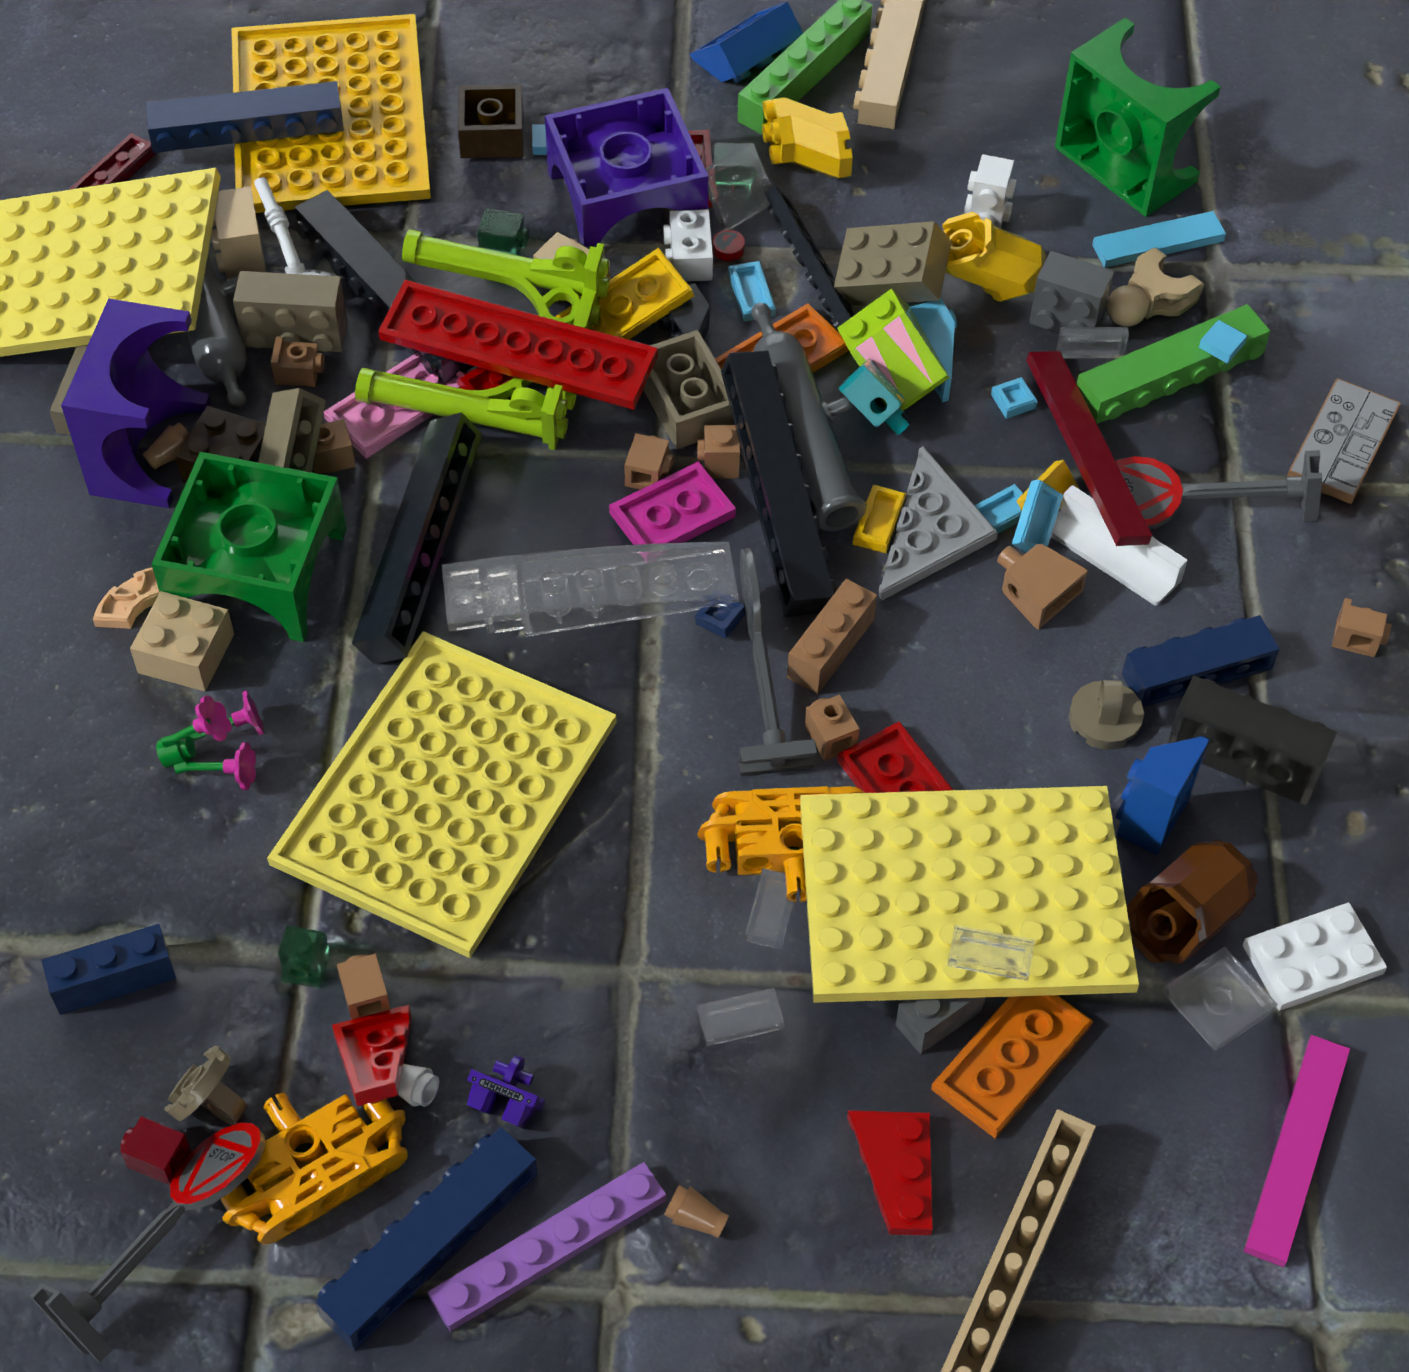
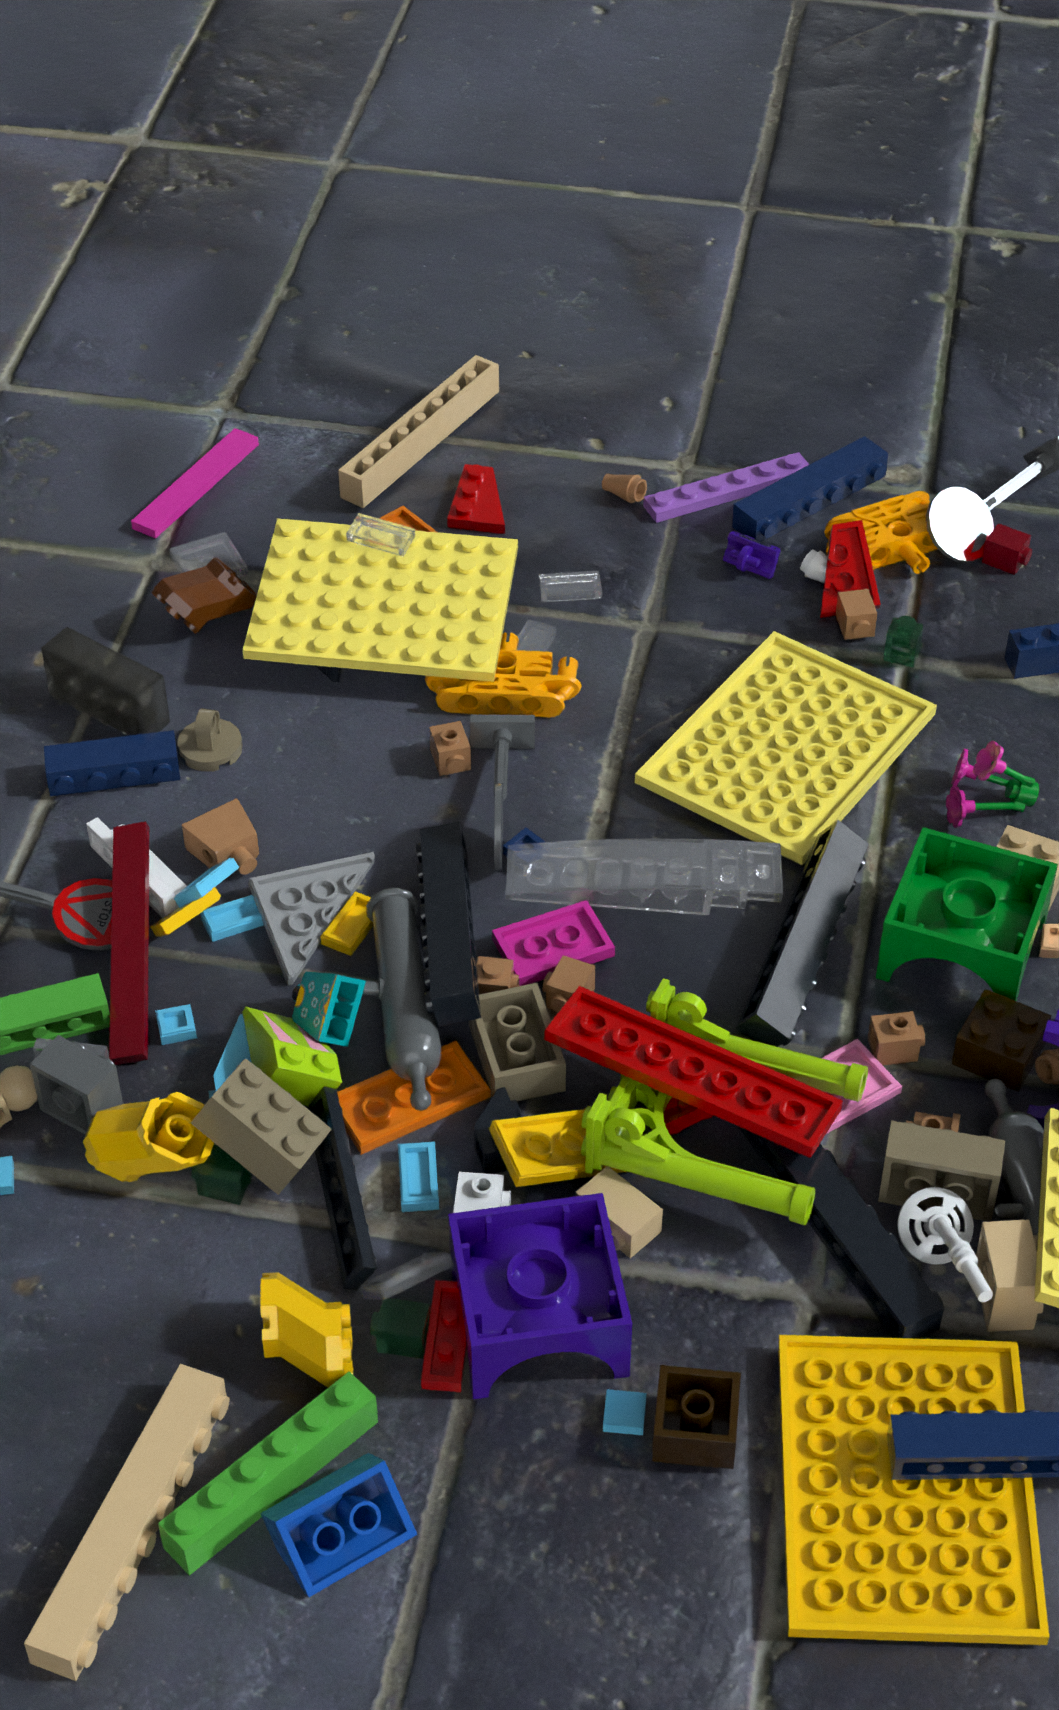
camera: 170 degrees left, 10 degrees down
dark tan tile [164,1045,247,1125] -> none
dark tan brick [258,388,326,472] -> none
clear green brick [477,208,529,256] -> none
tile [712,230,745,261] -> none
medium nougat brick [787,579,877,695] -> none
red tile [837,721,953,793] -> none
white brick [964,154,1017,229] -> none
blue slope [1115,736,1209,856] -> none
white plate [1242,902,1387,1011] -> none

